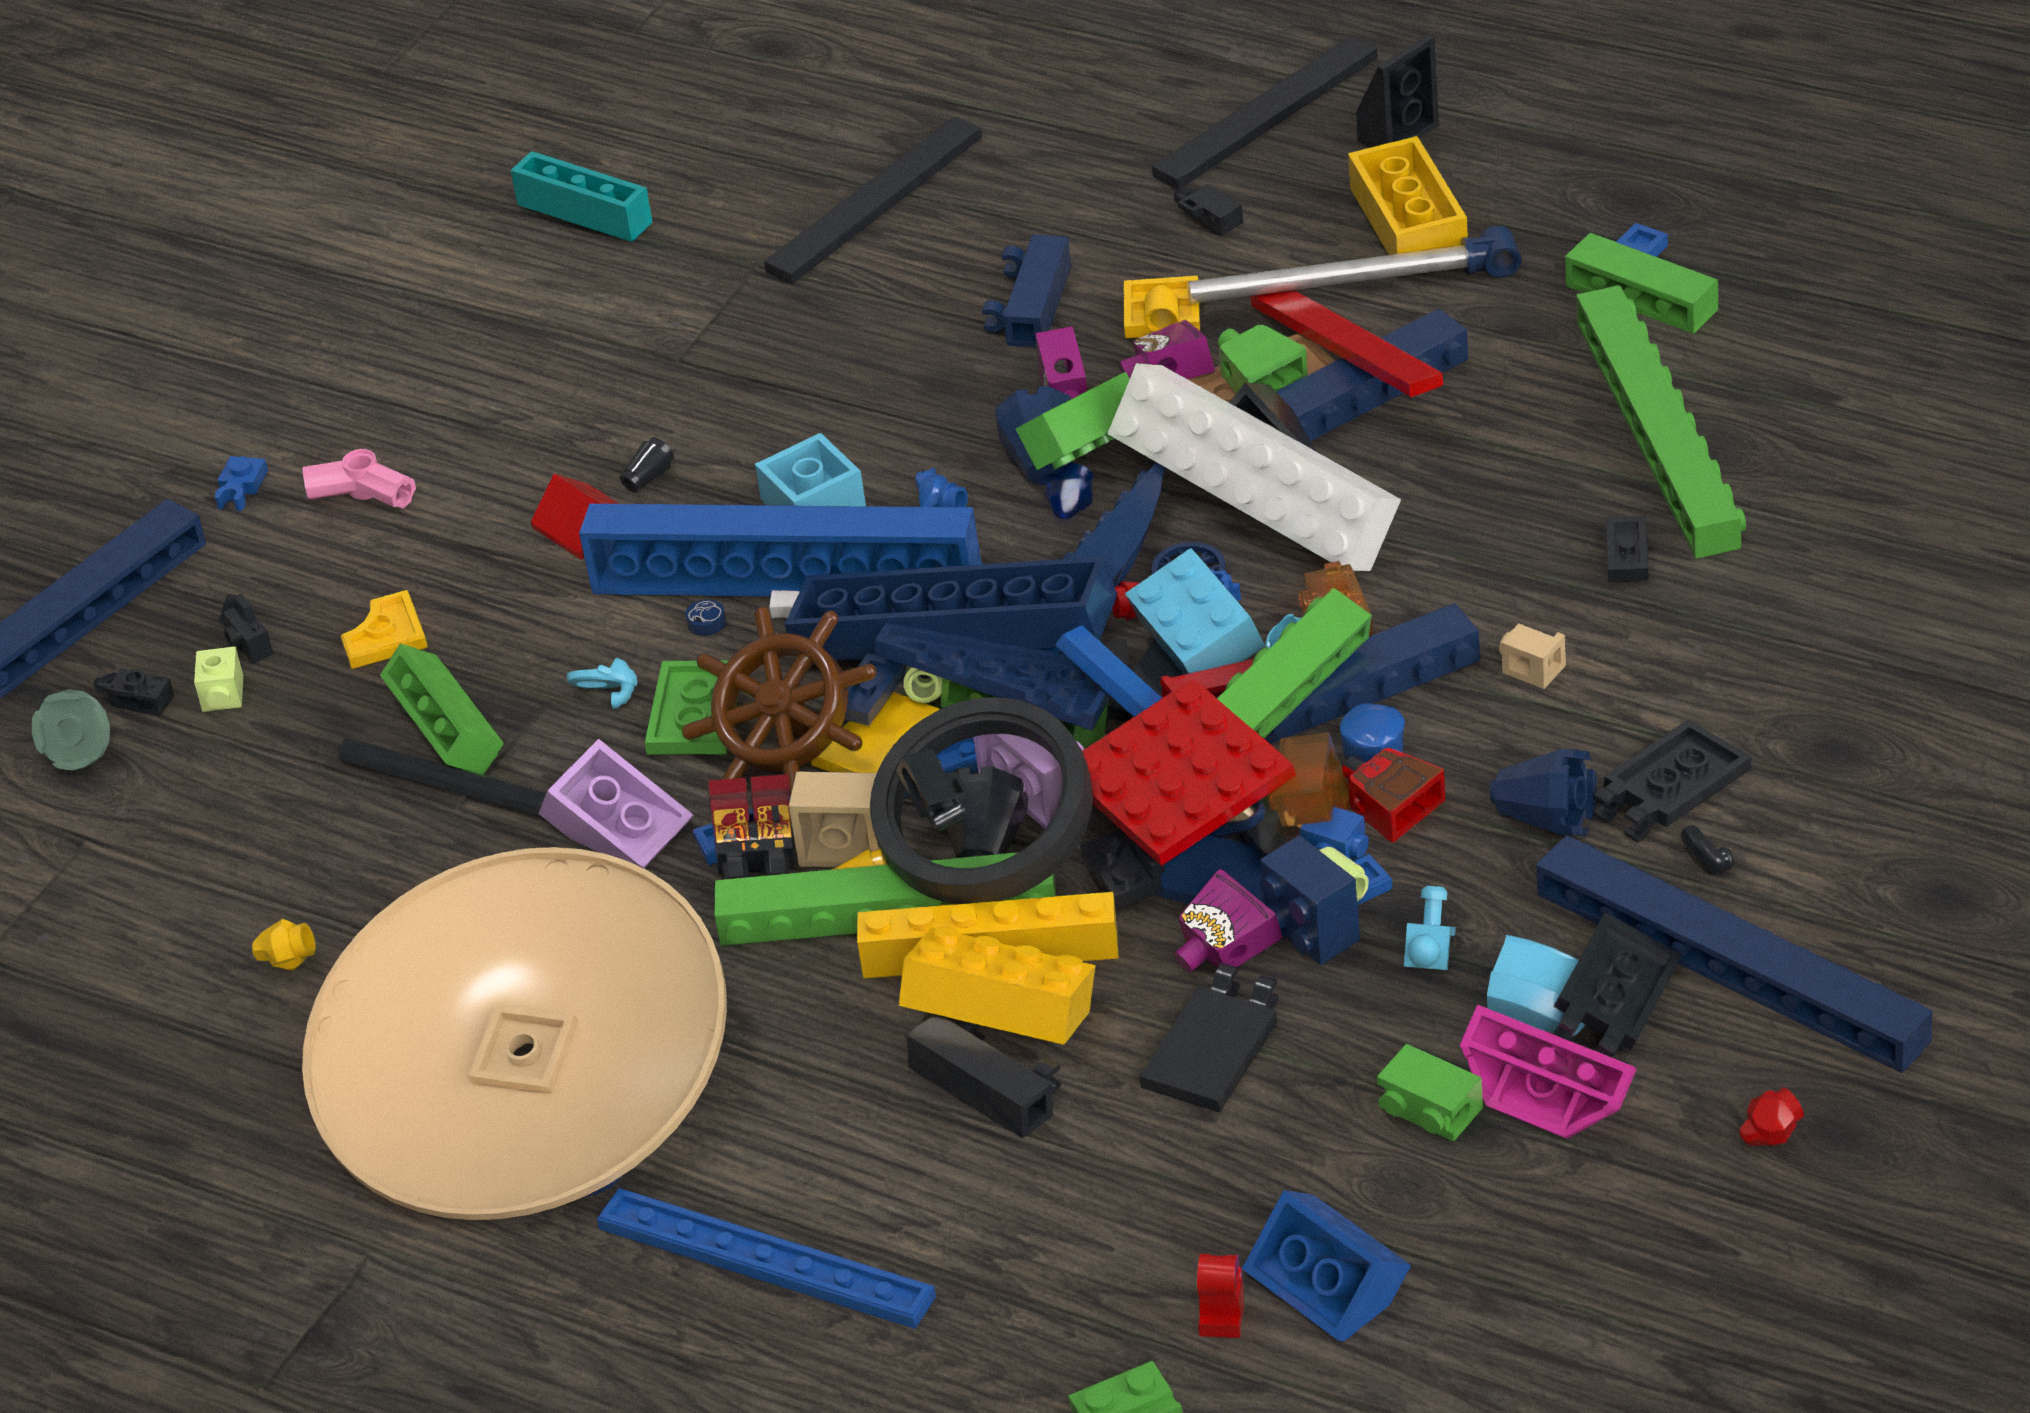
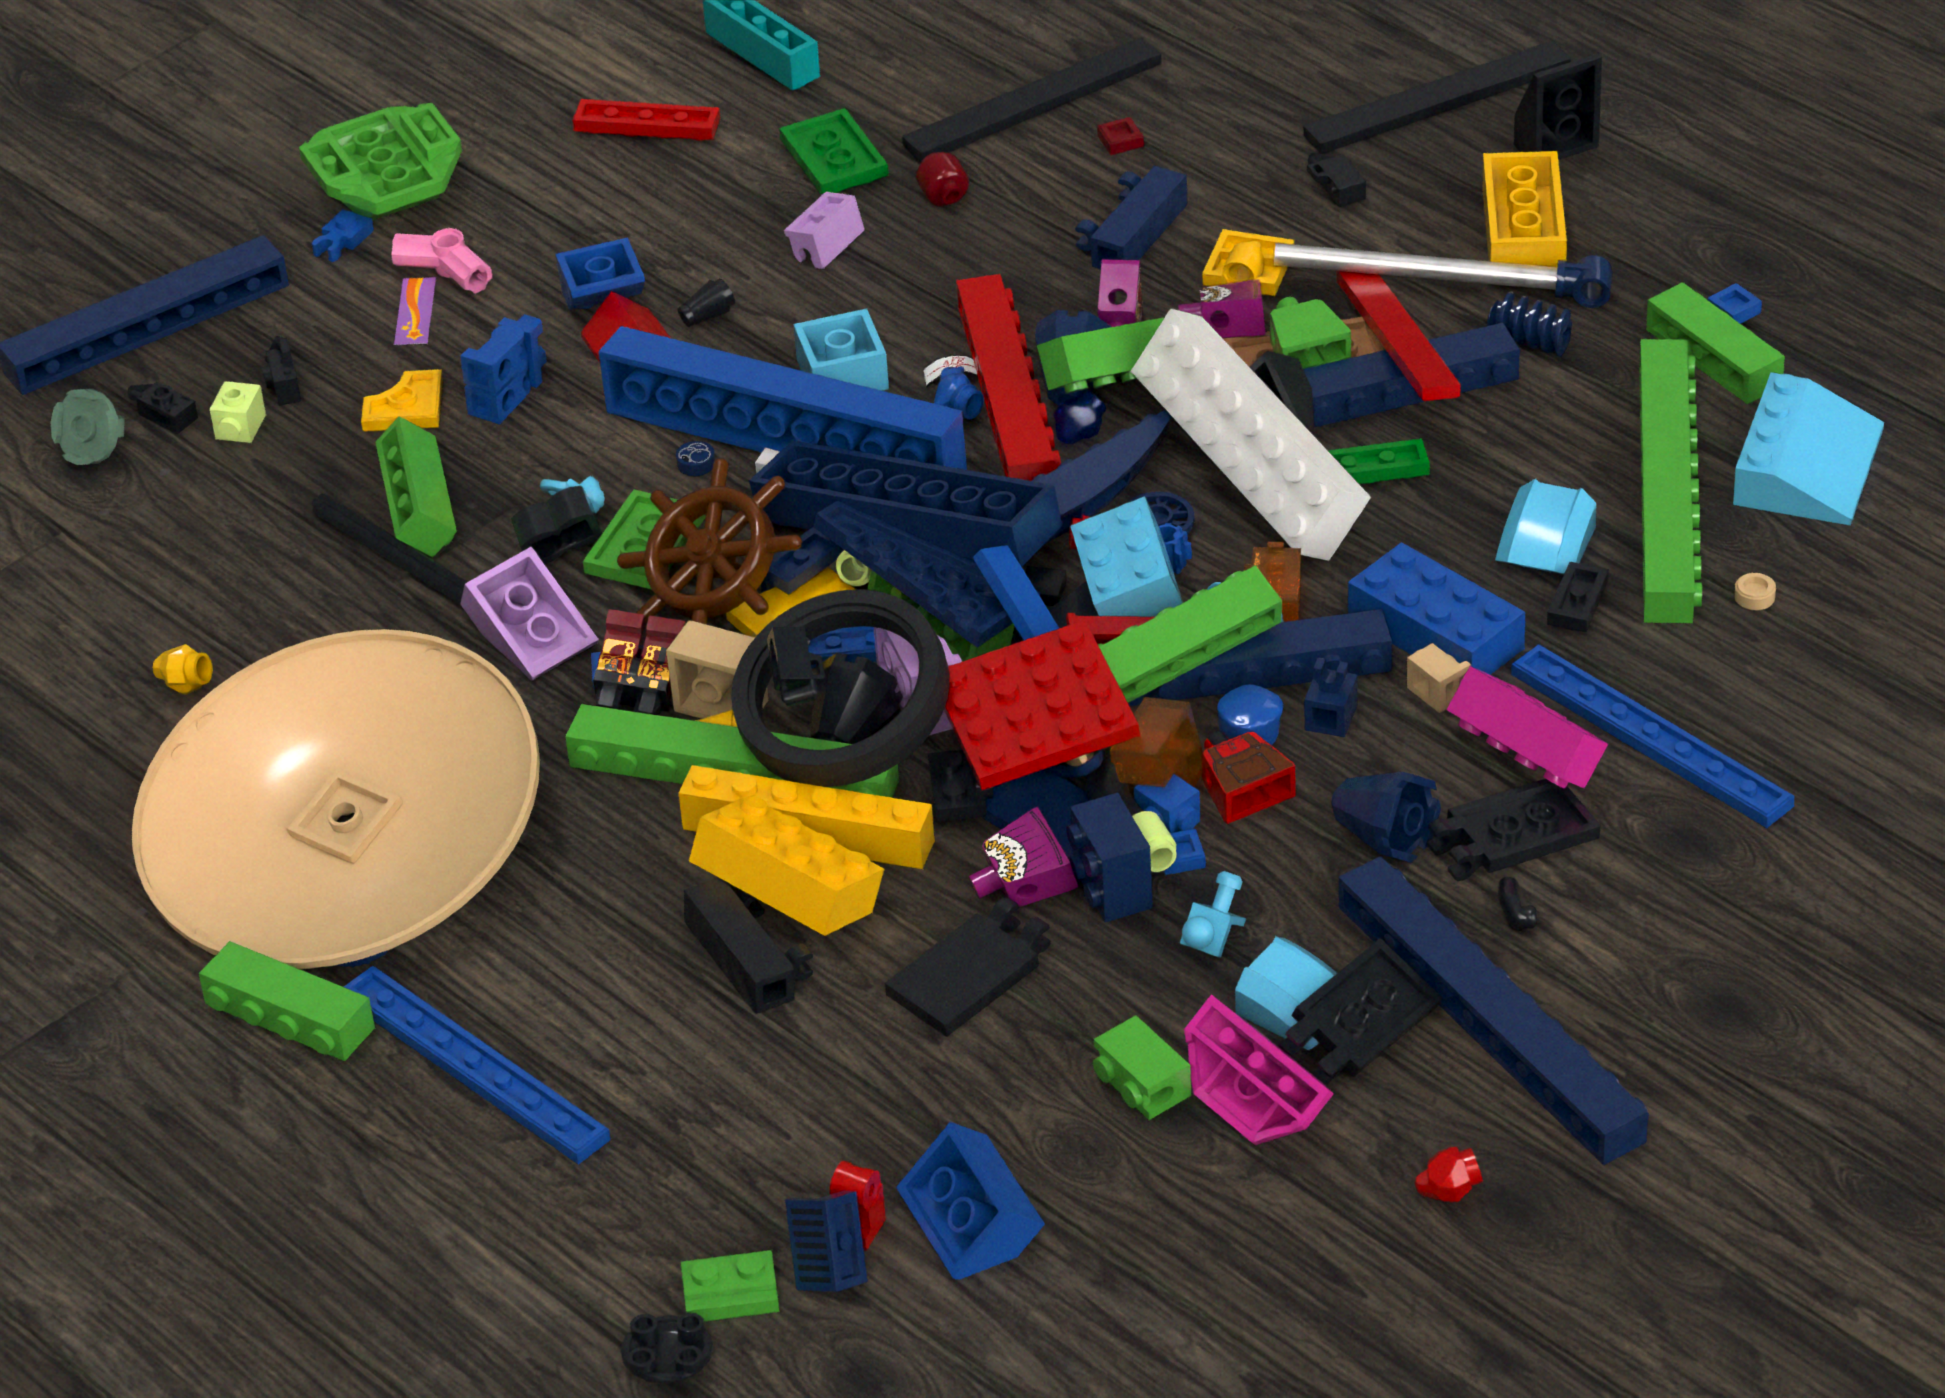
camera: 15 degrees right, 0 degrees up
none -> bright green brick [199,941,375,1061]
none -> bright green piece [299,103,462,220]
none -> medium lavender sticker [394,277,436,345]
none -> blue hips [460,314,547,424]
none -> black brick [511,486,602,564]
none -> blue slope [555,237,645,310]
none -> red plate [573,99,721,141]
none -> green plate [779,108,889,196]
none -> lavender hinge [784,192,864,269]
none -> dark blue panel [785,1191,868,1292]
none -> dark red head [916,152,969,206]
none -> white sticker [923,354,978,388]
none -> red brick [956,274,1061,481]
none -> dark red tile [1097,117,1144,155]
none -> dark blue brick [1304,658,1358,737]
none -> green plate [1327,438,1430,484]
none -> blue brick [1348,542,1525,675]
none -> dark pink wedge [1446,666,1608,789]
none -> dark blue piece [1487,291,1572,357]
none -> medium azure slope [1495,479,1597,575]
none -> blue tile [1511,644,1795,828]
none -> medium azure slope [1733,373,1884,526]
none -> tan tile [1734,573,1776,610]

